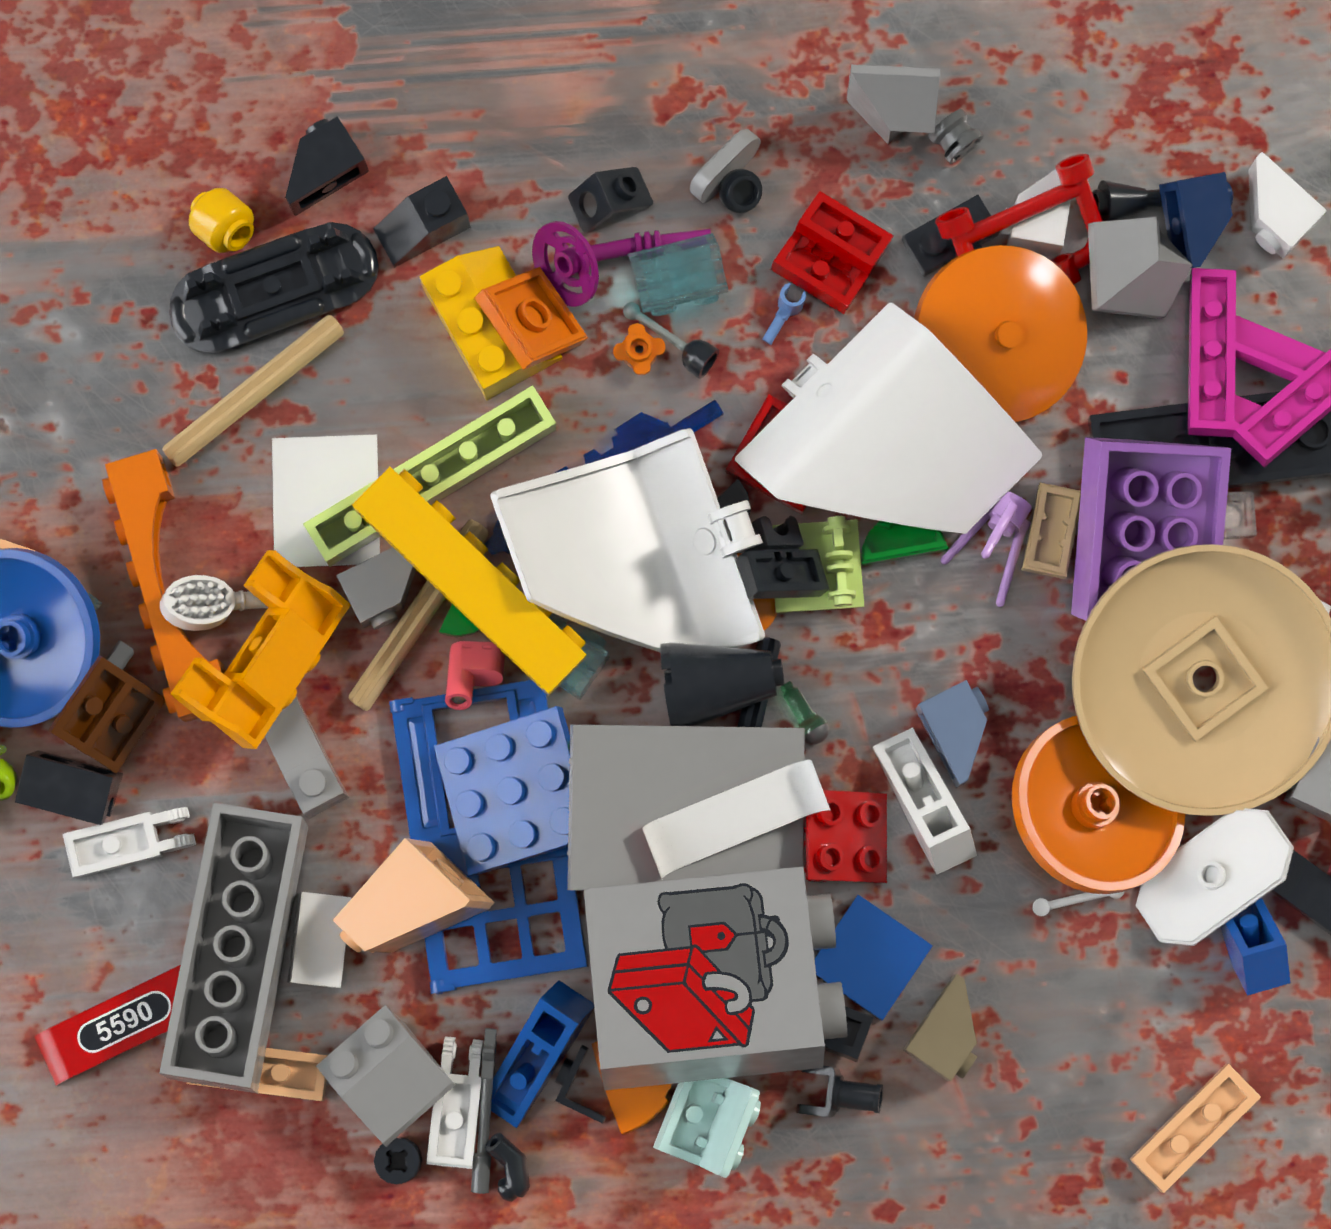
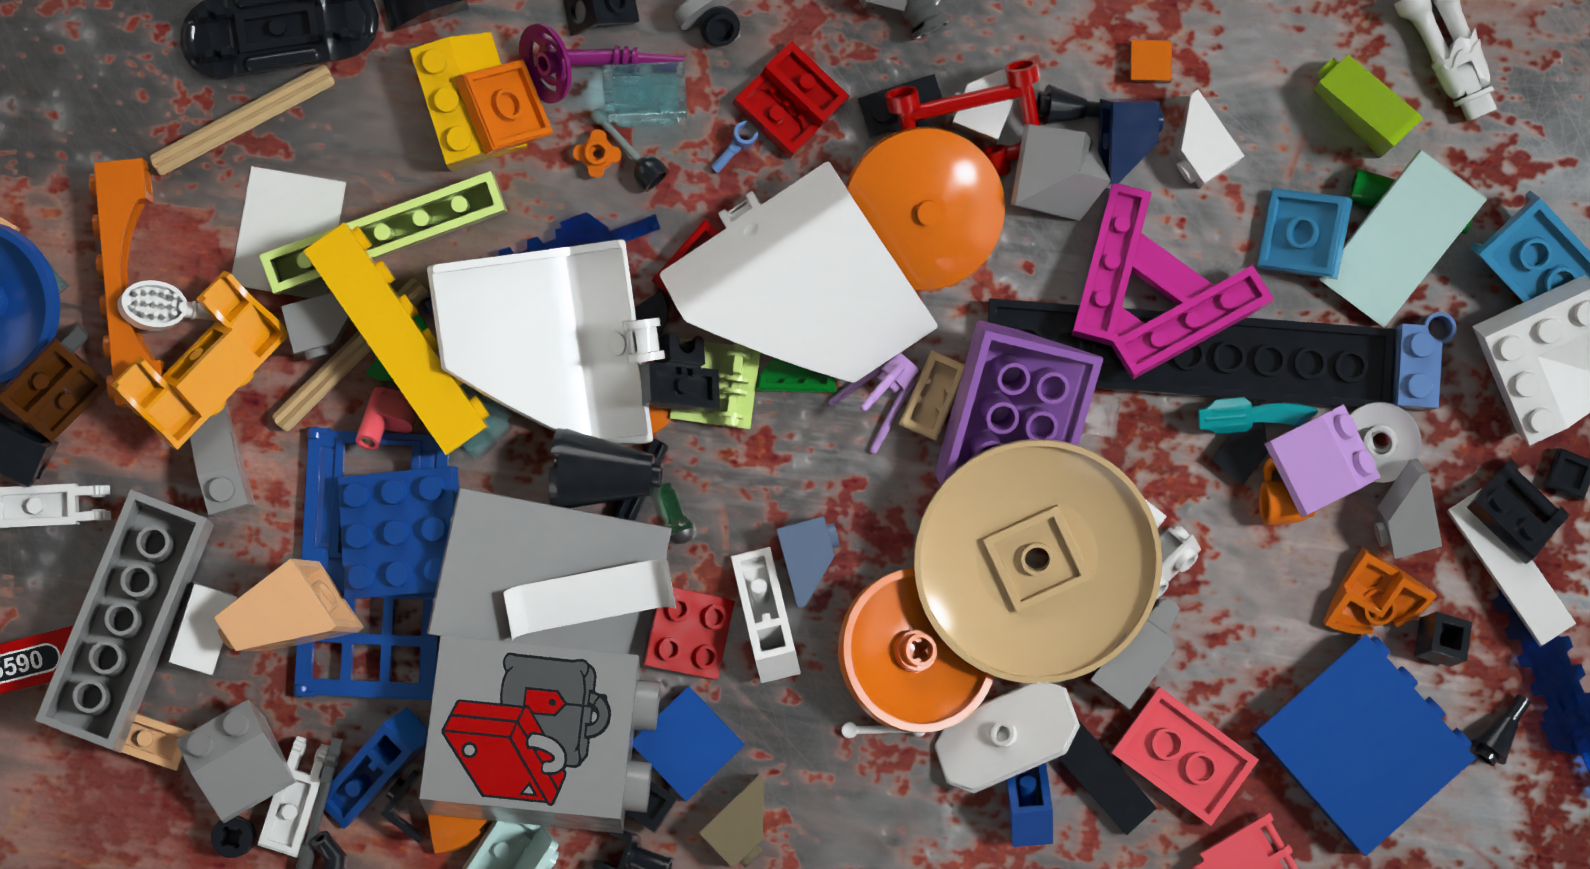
camera: 10 degrees right, 5 degrees up
none -> orange tile [1129,40,1172,83]

